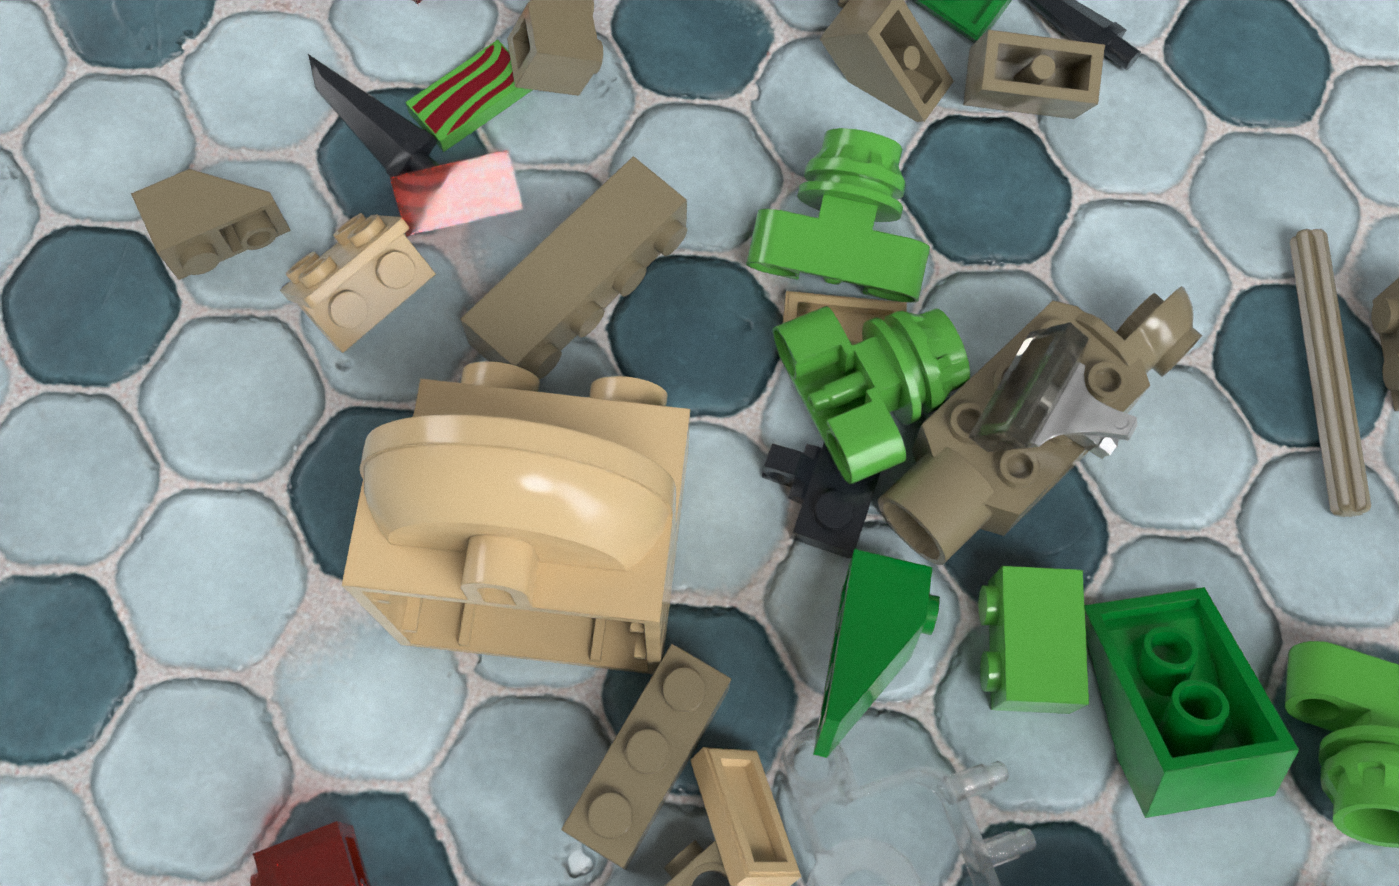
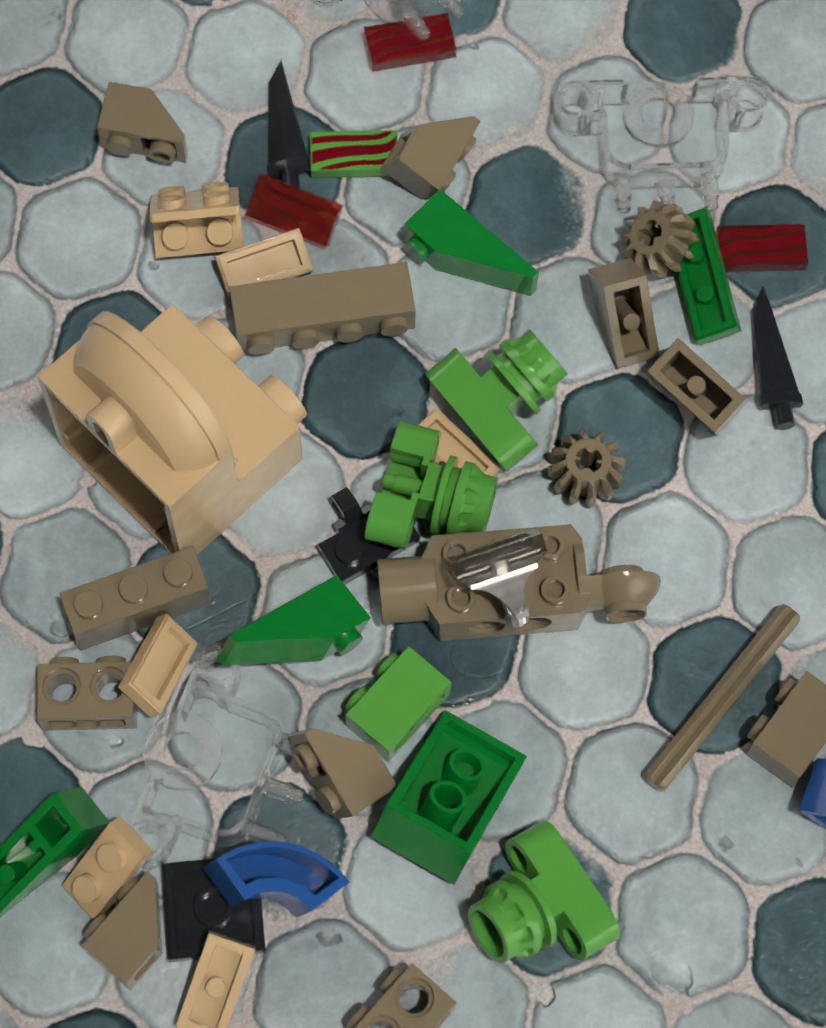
camera: 40 degrees right, 0 degrees up
none -> tan tile [214,228,313,299]
none -> dark tan slope [287,728,398,819]
none -> green slope [403,189,539,296]
none -> dark tan gear [548,427,626,508]

